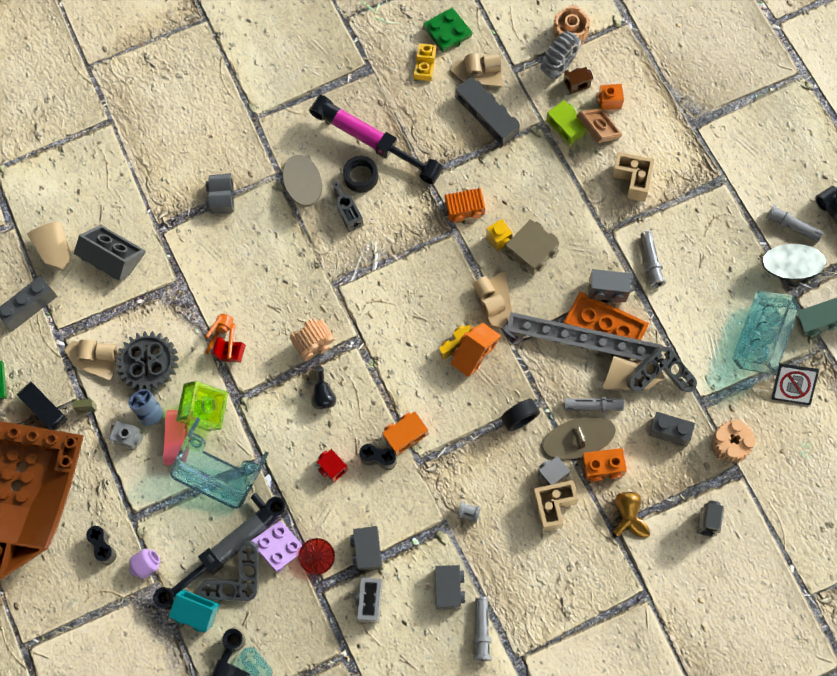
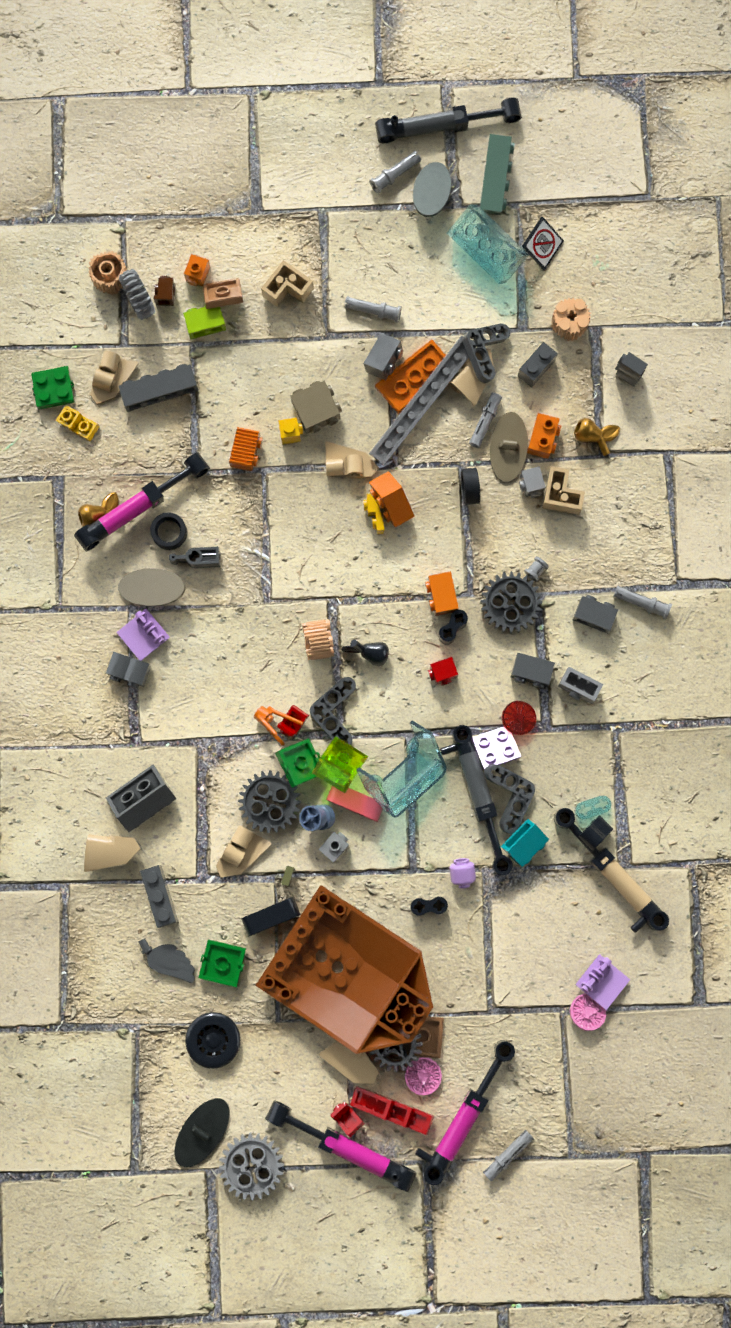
camera: 70 degrees left, 10 degrees up
none -> pearl gold piece [78,492,119,526]
none -> lavender hinge [116,609,170,661]
none -> green plate [275,738,326,788]
none -> dark grey beam [310,677,356,749]
none -> dark grey gear [480,571,543,634]

